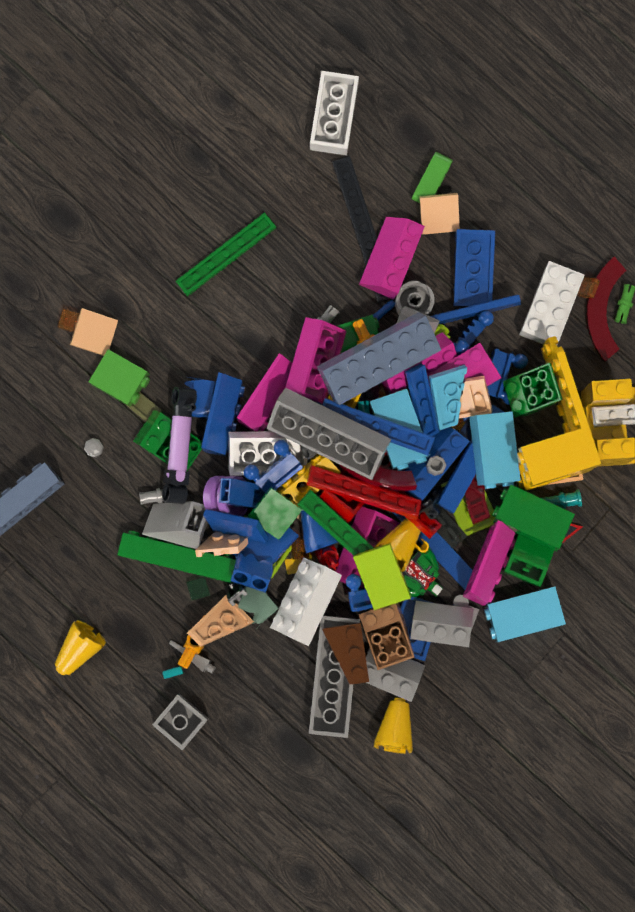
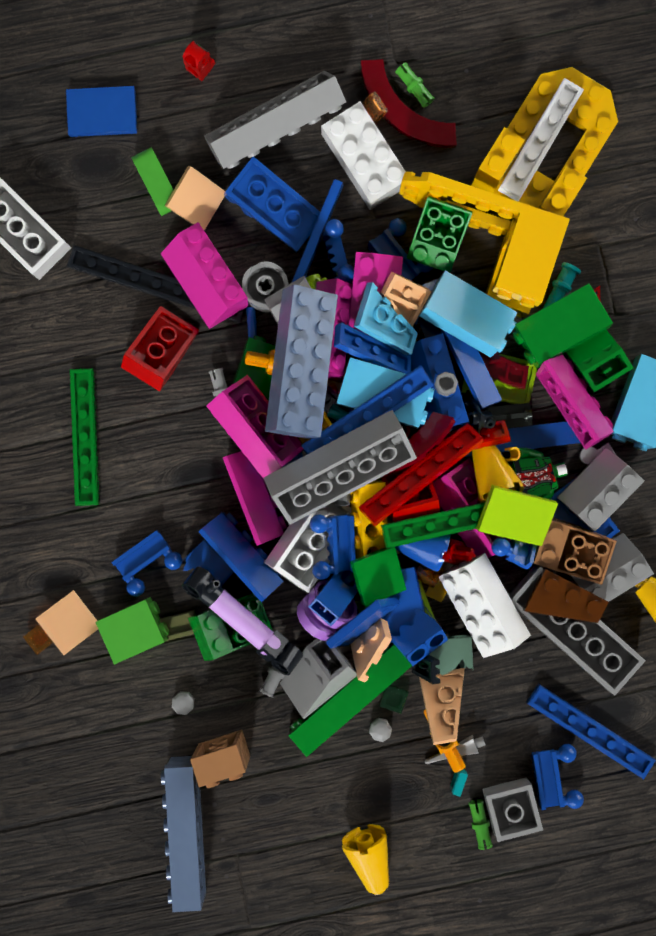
camera: 50 degrees left, 5 degrees up
none -> blue tile [66,86,137,137]
none -> blue gear [111,530,183,597]
none -> red slope [121,306,199,391]
none -> red leg [183,41,216,81]
none -> medium nougat brick [190,730,250,788]
none -> light grey brick [204,71,346,169]
none -> light grey tile [369,717,392,742]
none -> bright green pin [468,799,493,850]
none -> blue tile [526,683,656,779]
none -> blue gear [531,744,584,810]

